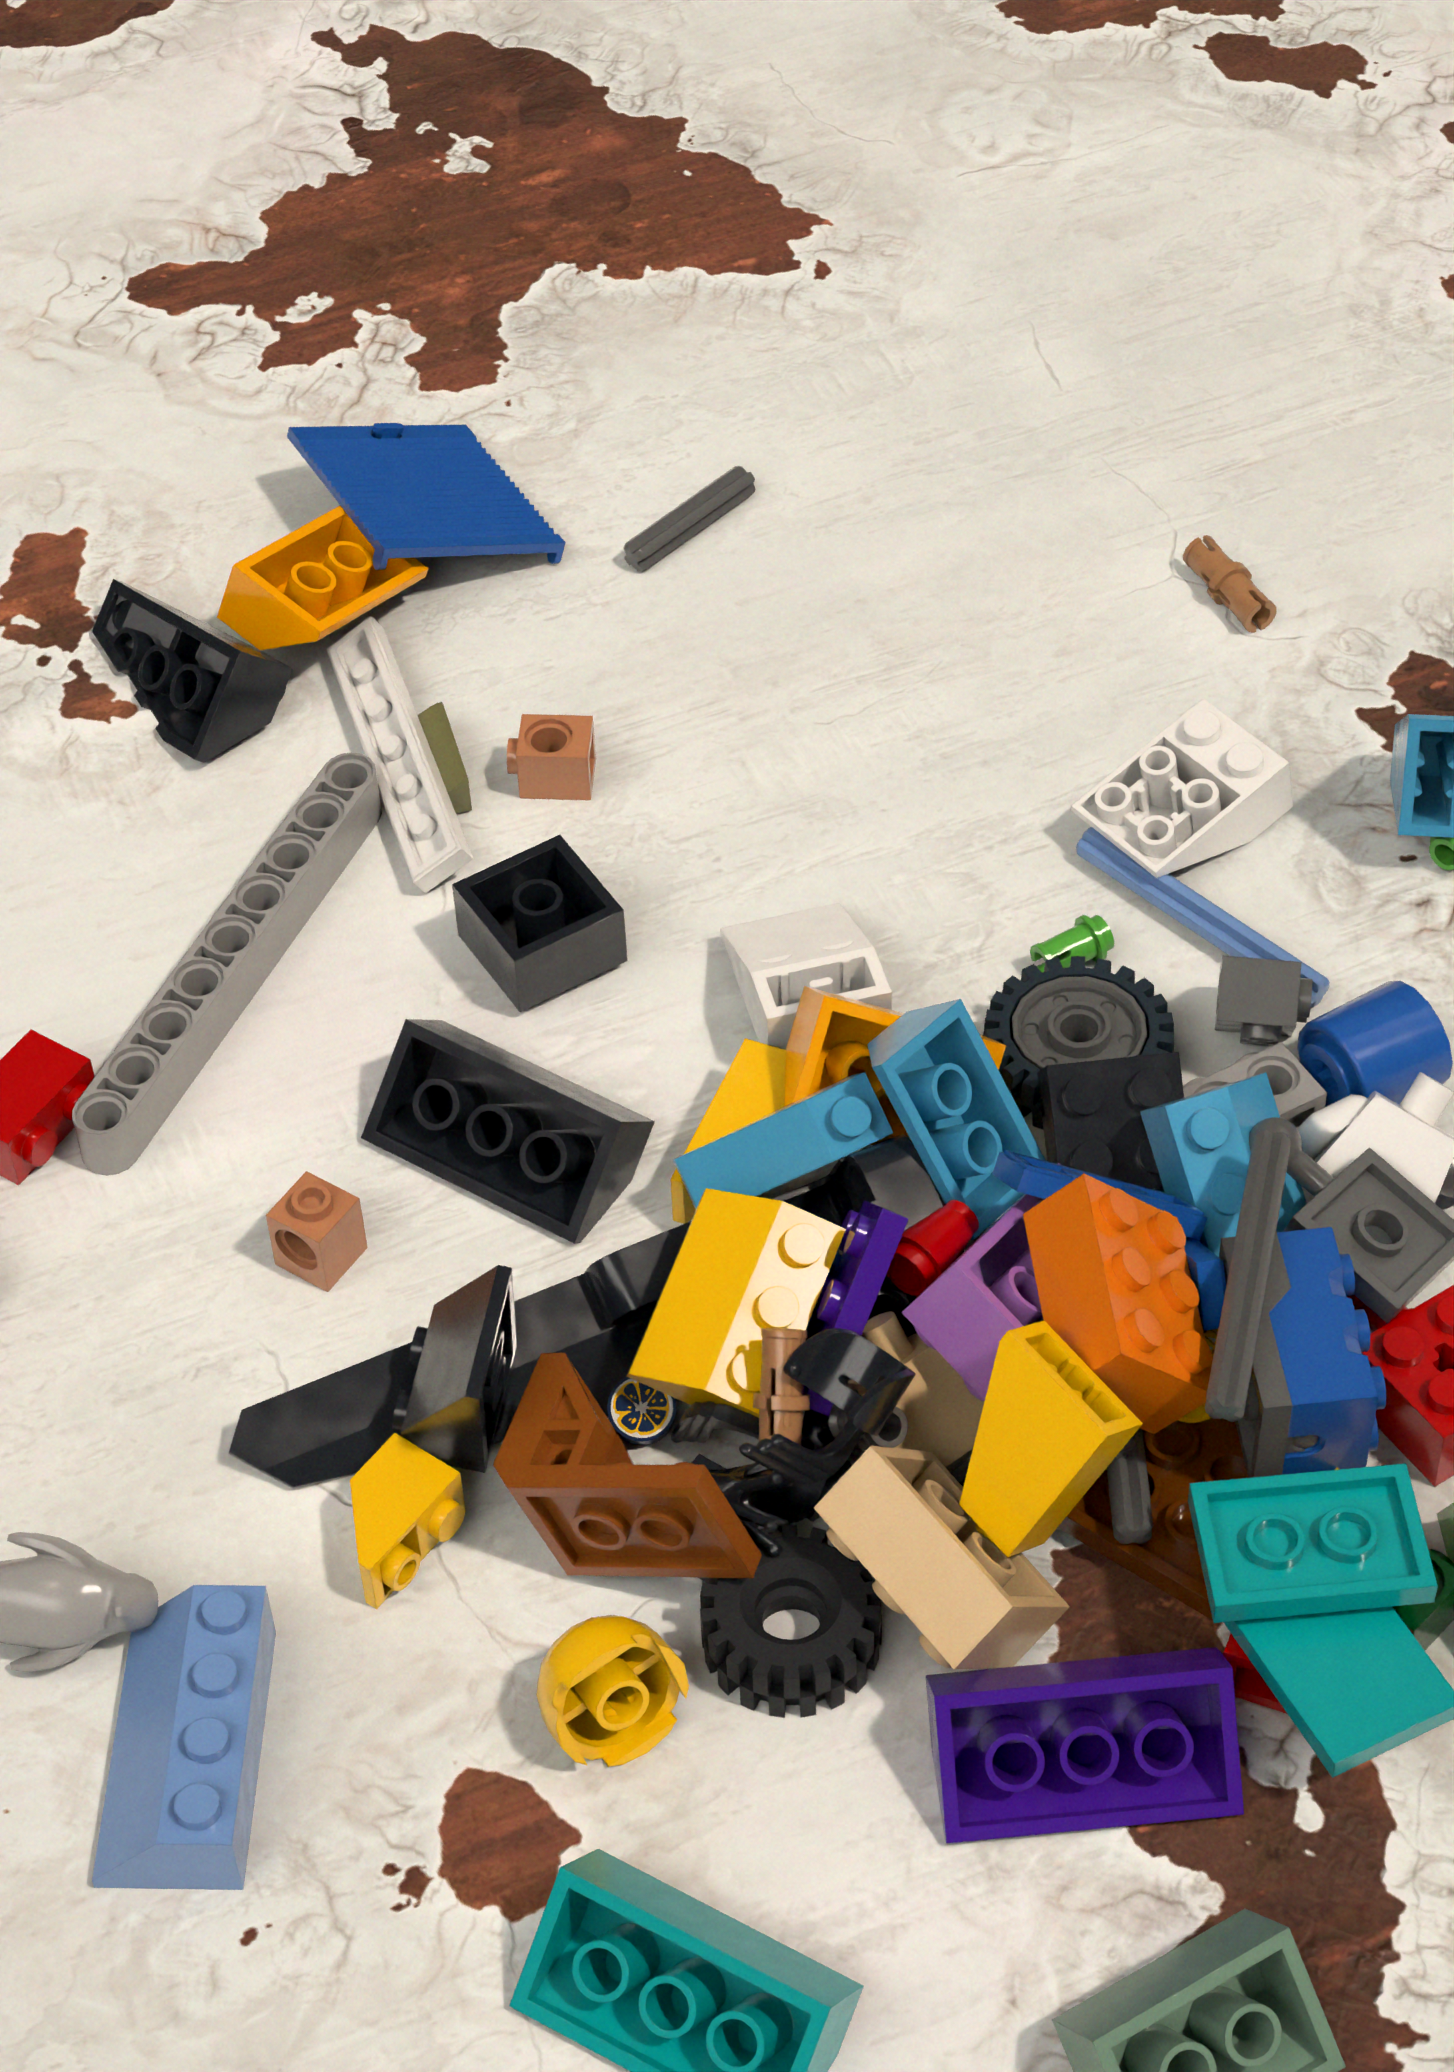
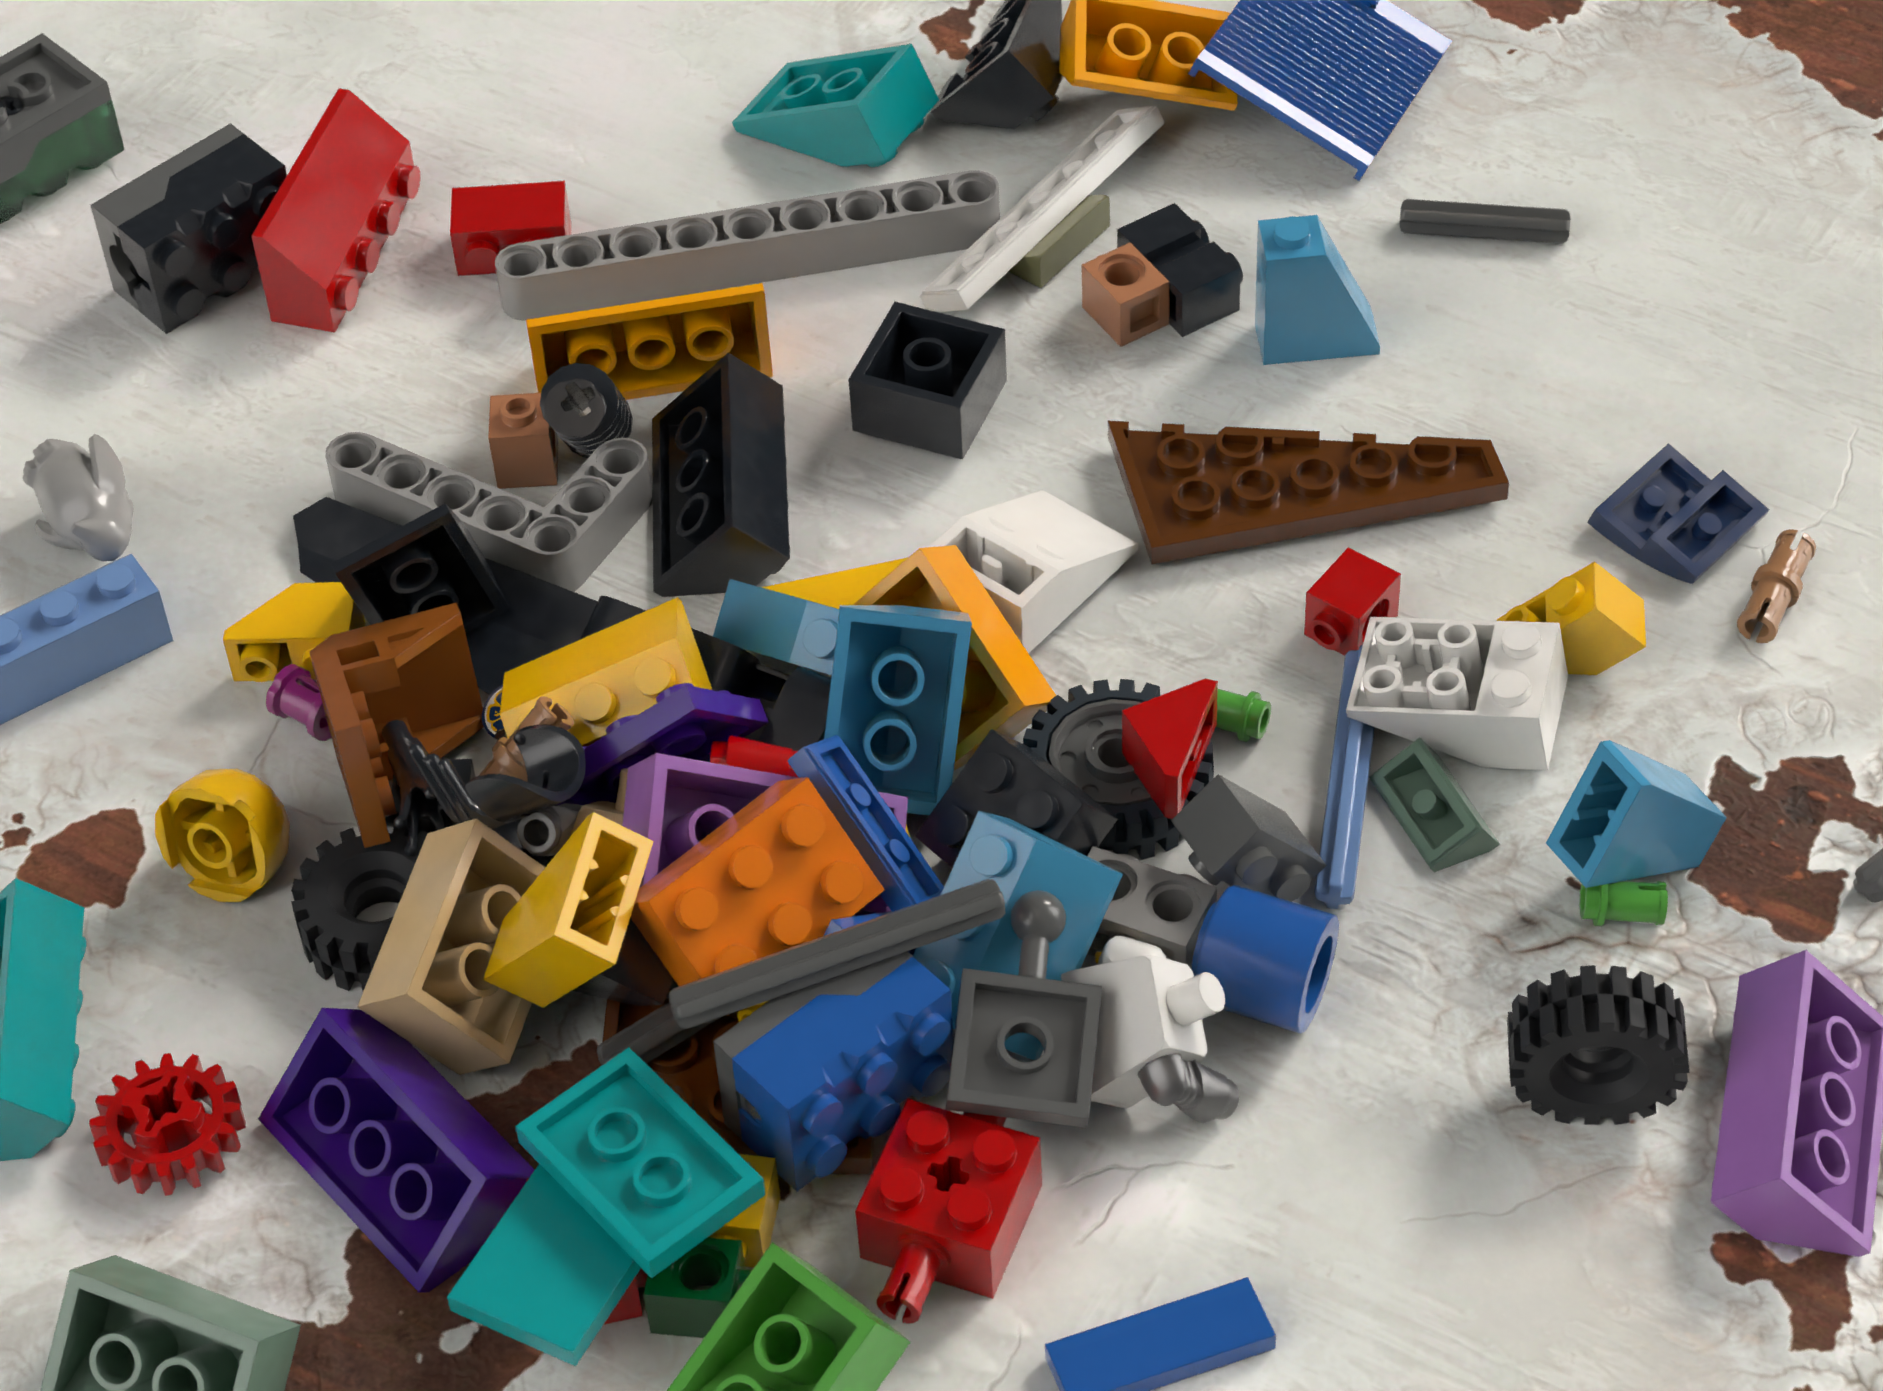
camera: 55 degrees right, 0 degrees up
none -> red gear [89,1053,246,1196]
none -> magenta bush [266,664,331,741]
none -> light grey beam [325,432,653,592]
none -> light orange slope [526,283,773,400]
none -> black piece [540,363,633,459]
none -> teal slope [732,44,939,167]
none -> reddish brown wing [1108,421,1509,565]
none -> black brick [1117,203,1243,337]
none -> red slope [1122,678,1218,819]
none -> dark azure slope [1255,215,1380,365]
none -> red brick [1304,547,1401,656]
none -> sand green slope [1369,737,1500,872]
none -> yellow slope [1497,561,1646,675]
none -> dark blue slope [1587,443,1769,584]

